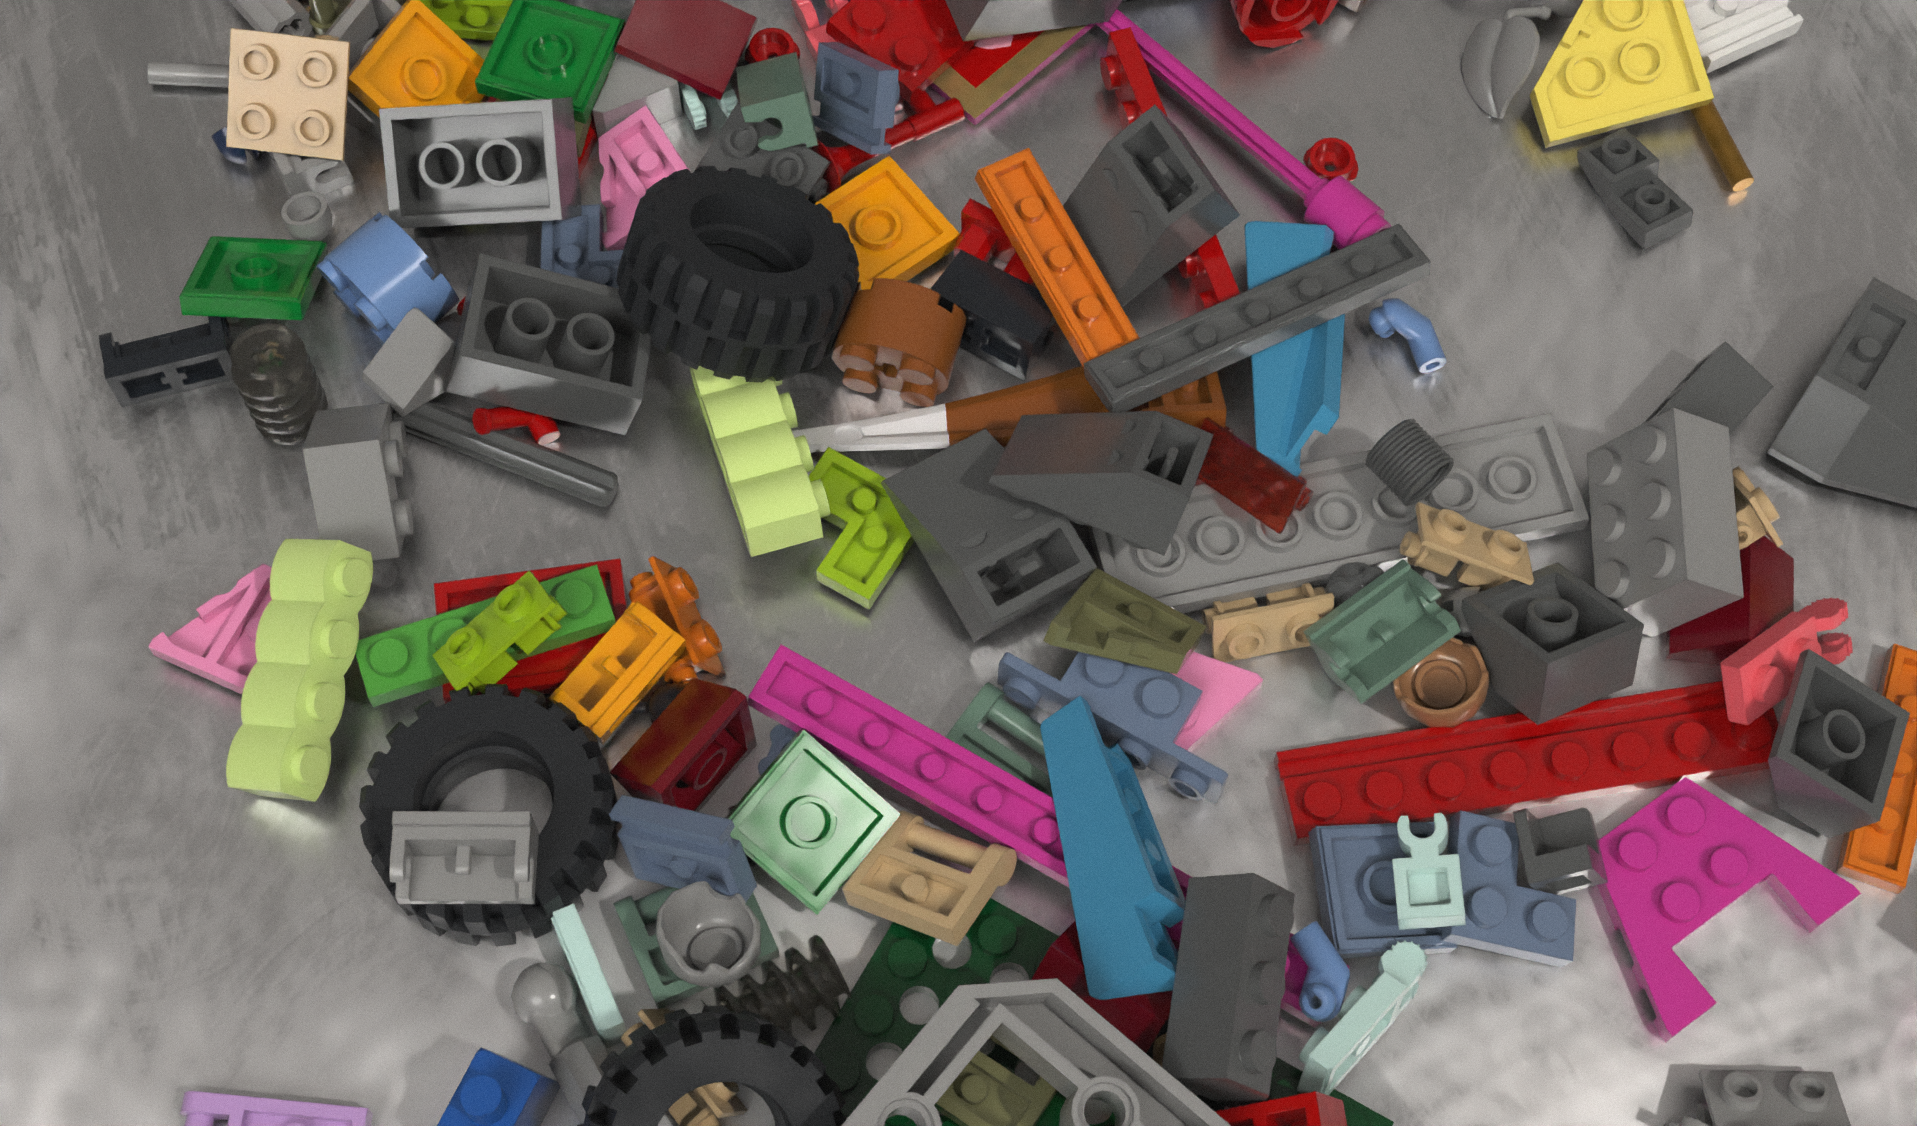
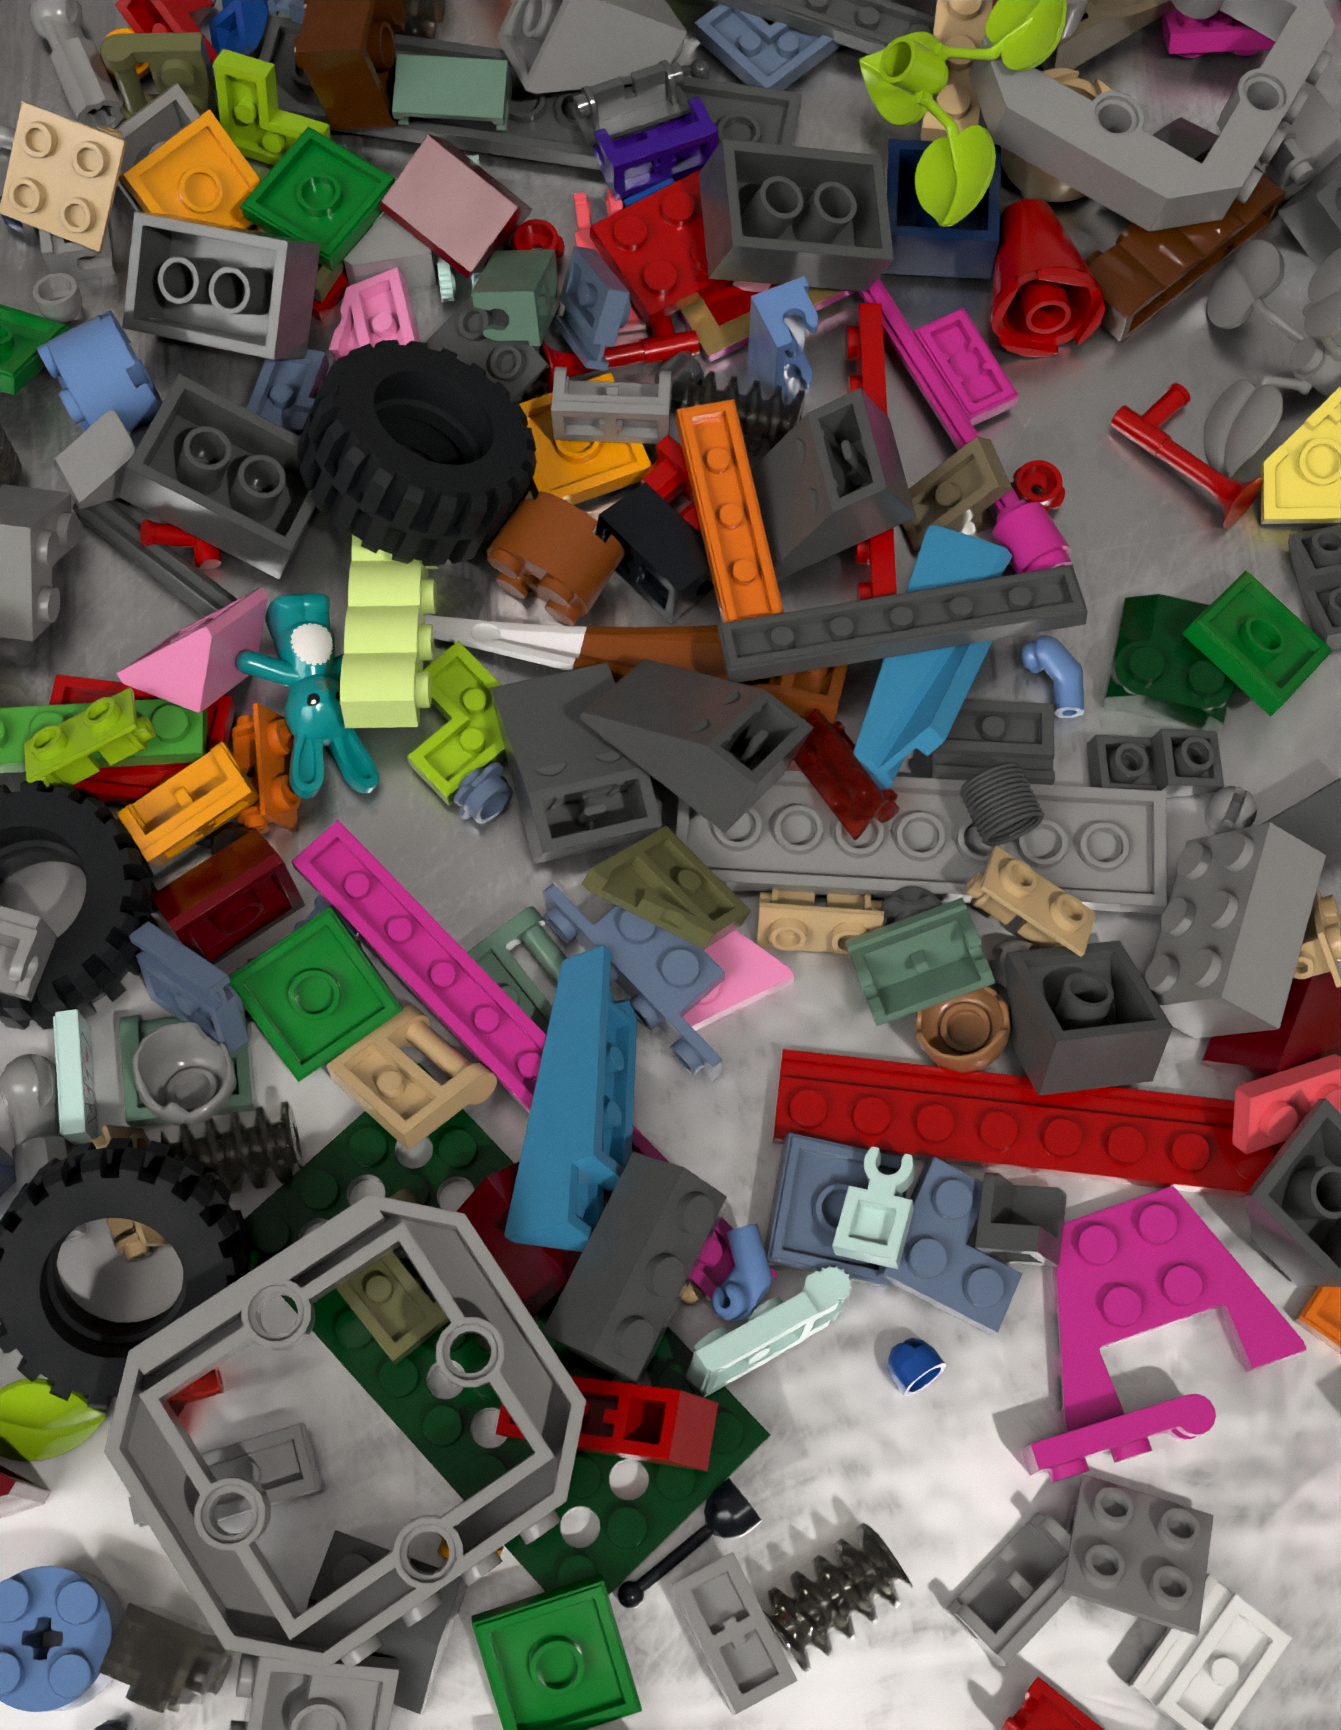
camera: 20 degrees right, 5 degrees up
none -> bright pink slope [117,587,268,713]
none -> teal animal [236,594,379,799]
none -> sand blue plate [454,762,513,823]
none -> light grey hinge [551,367,672,444]
none -> dark grey hinge [654,351,704,402]
none -> clear smoke piece [681,370,805,456]
none -> medium blue hinge [748,276,818,408]
none -> blue hinge [887,1338,946,1396]
none -> dark tan slope [903,437,1012,551]
none -> dark pink plate [914,308,1019,426]
none -> dark grey plate [931,699,1055,785]
none -> dark pink plate [1021,1394,1216,1483]
none -> dark grey slope [1087,728,1224,798]
none -> dark green slope [1102,594,1234,733]
none -> red piece [1110,383,1263,529]
none -> green tile [1182,570,1332,716]
none -> light grey hinge [1204,786,1257,834]

